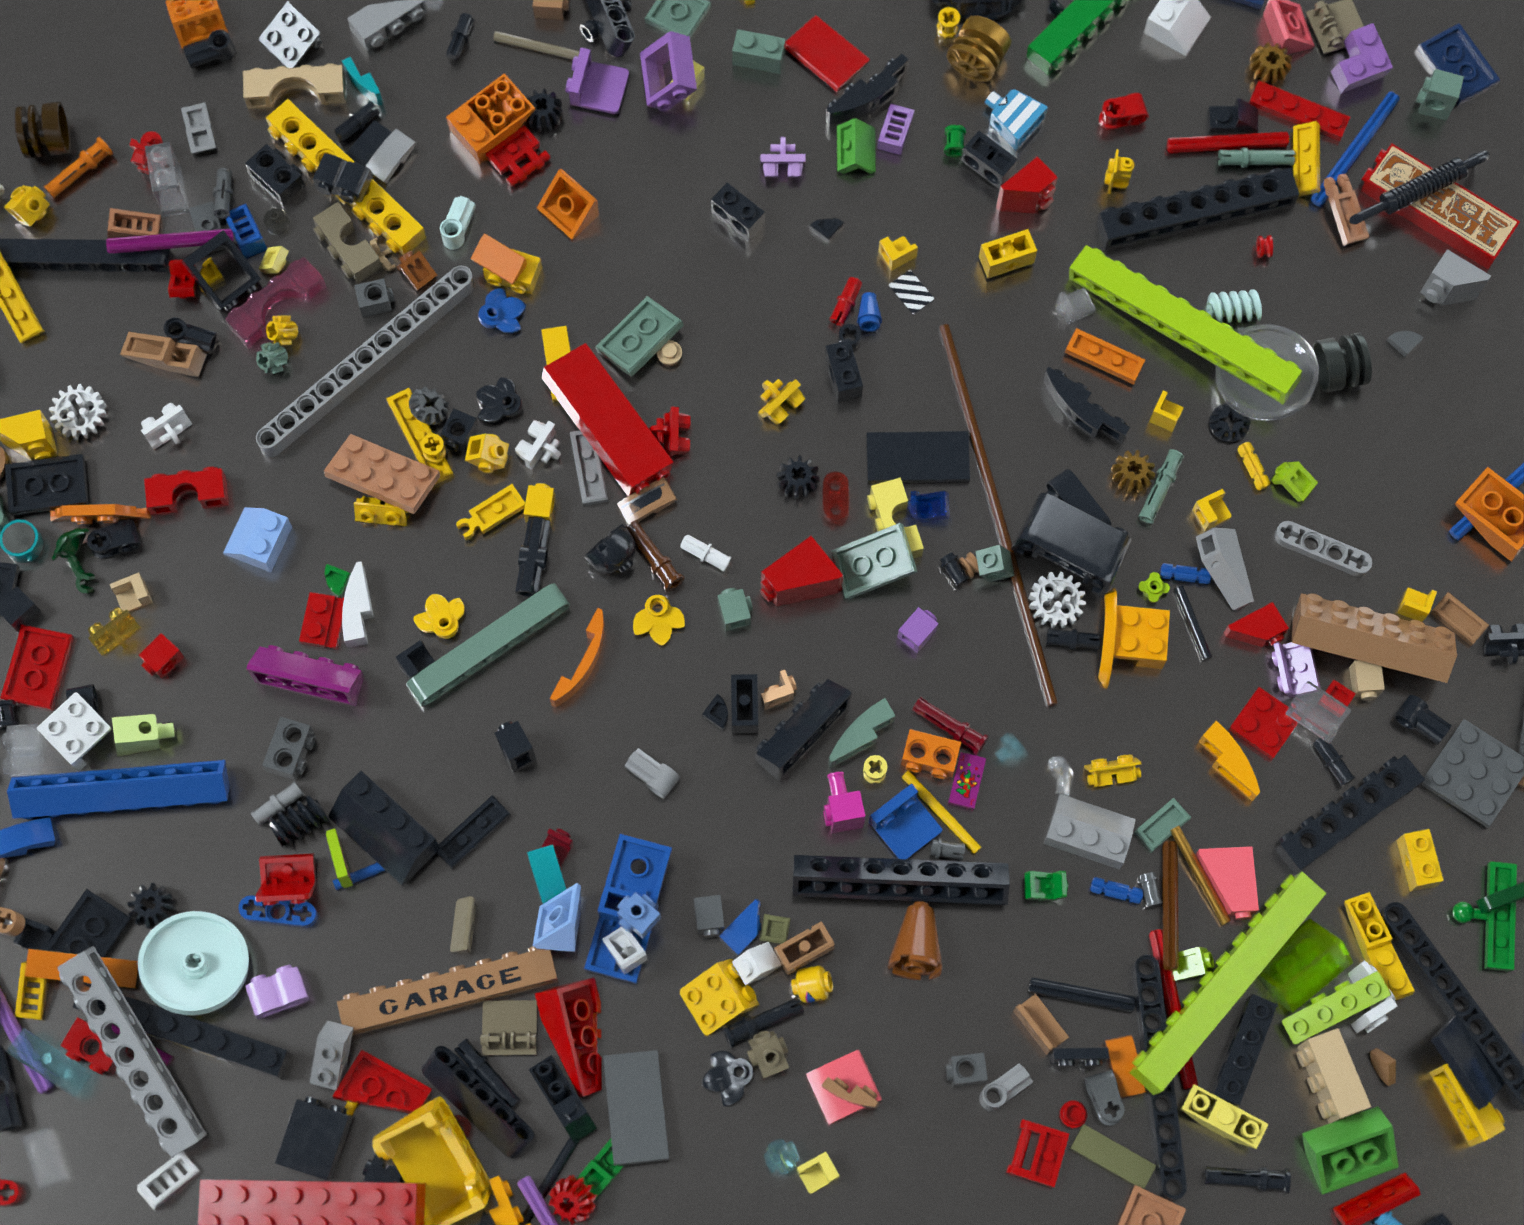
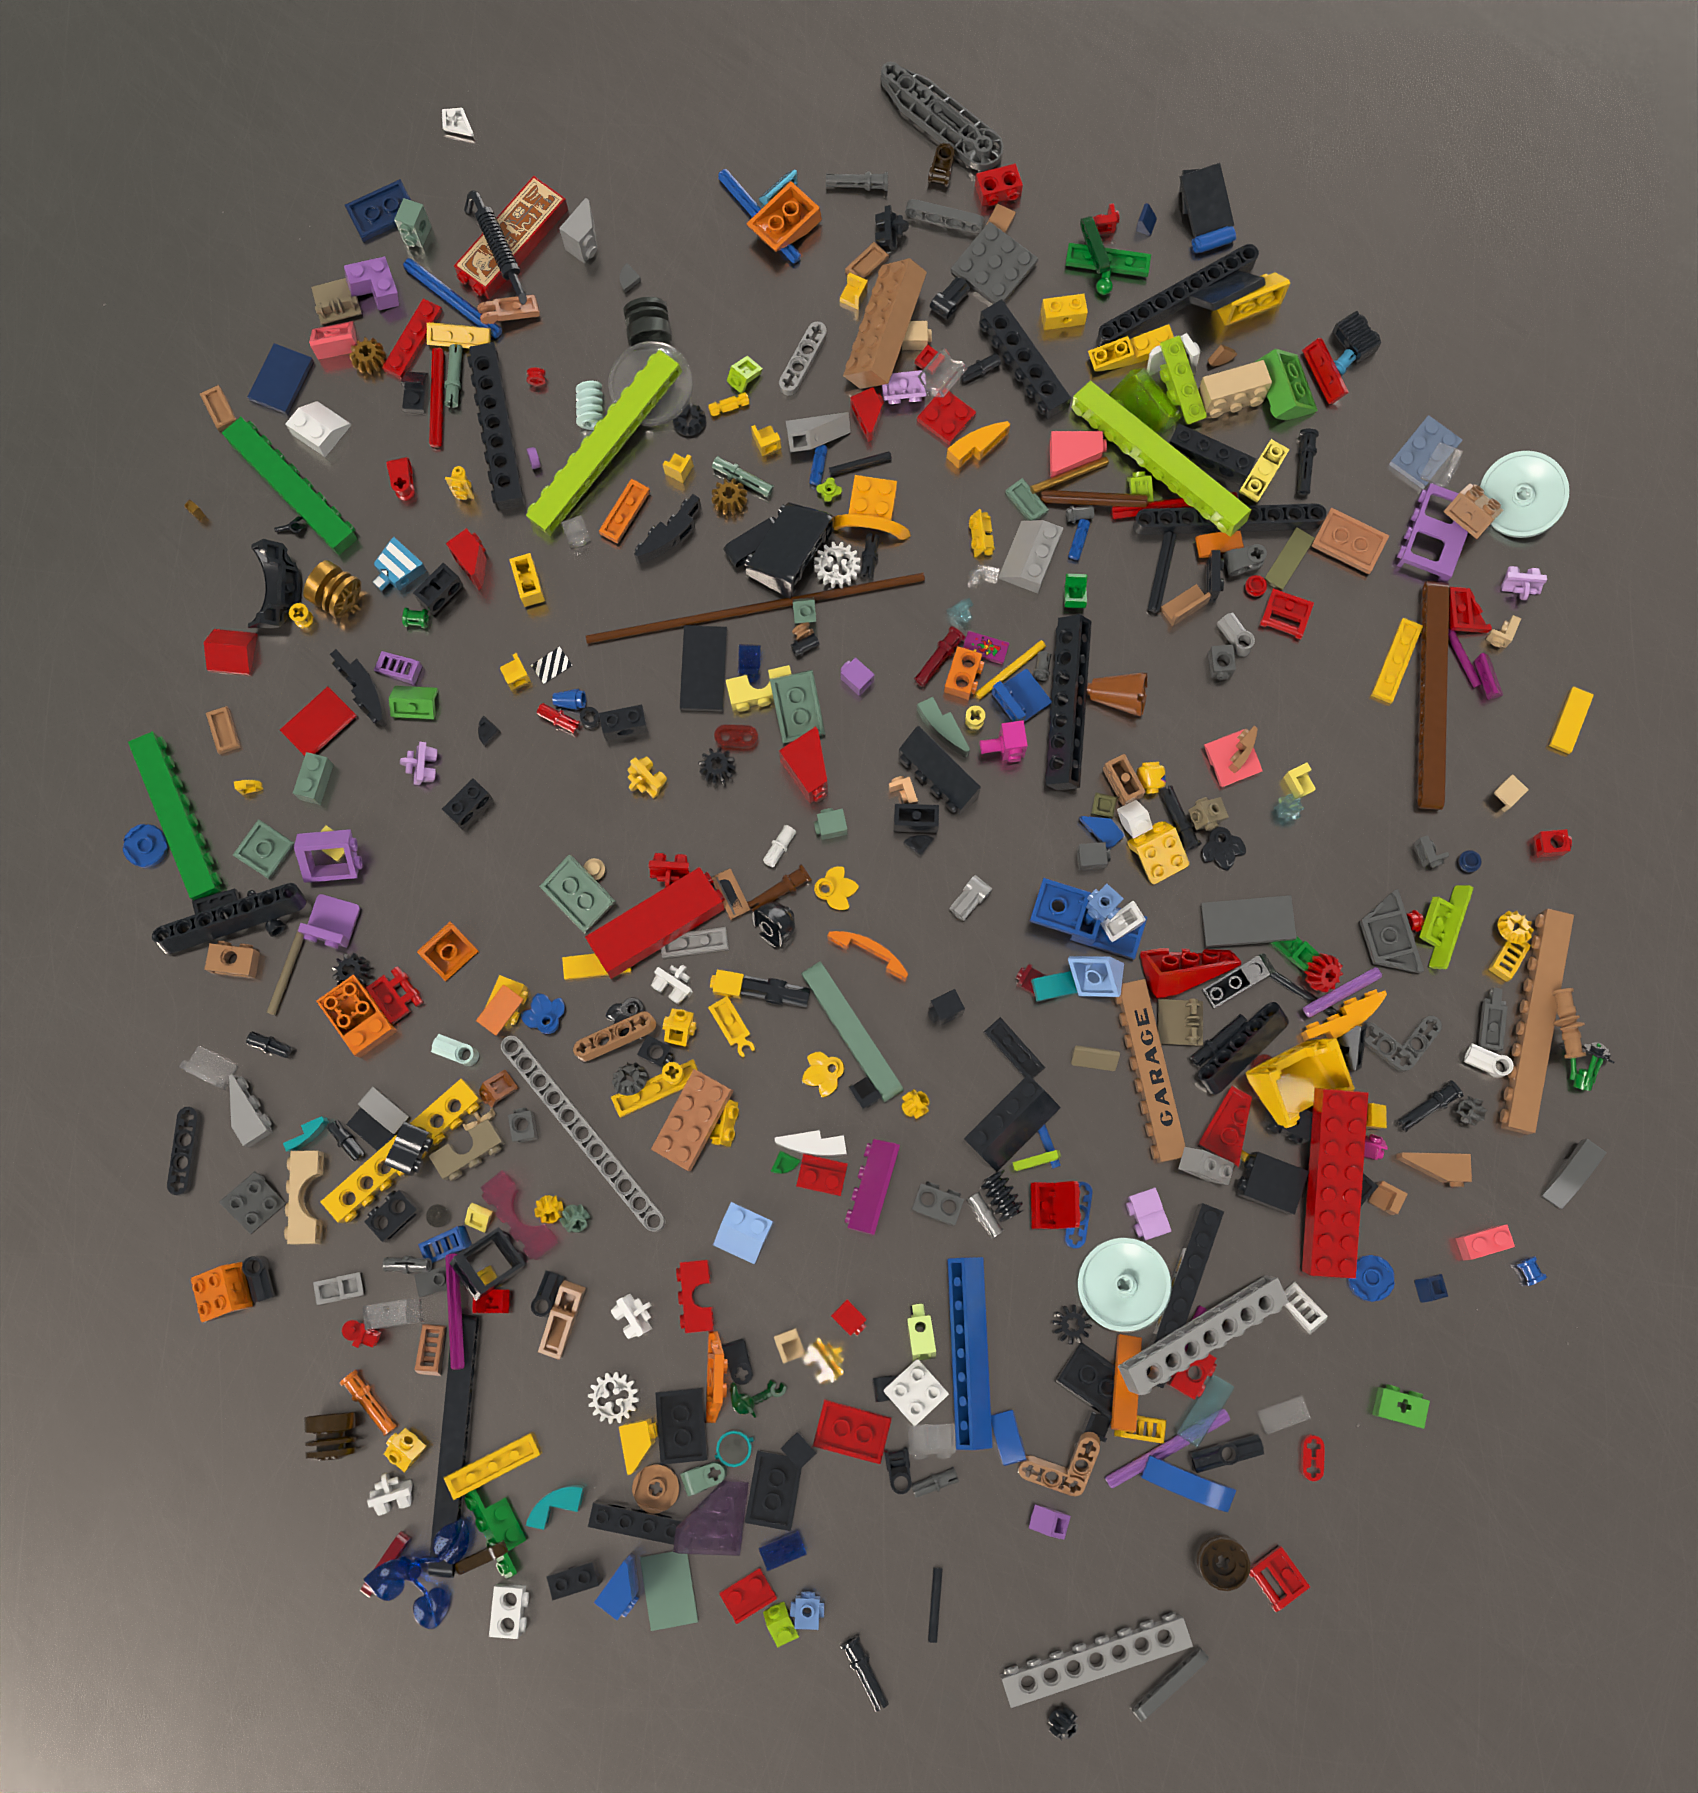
camera: 85 degrees left, 5 degrees up
none -> medium lavender tile [526,447,541,470]
none -> medium nougat beam [573,1011,656,1062]
none -> yellow gear [902,1089,929,1119]

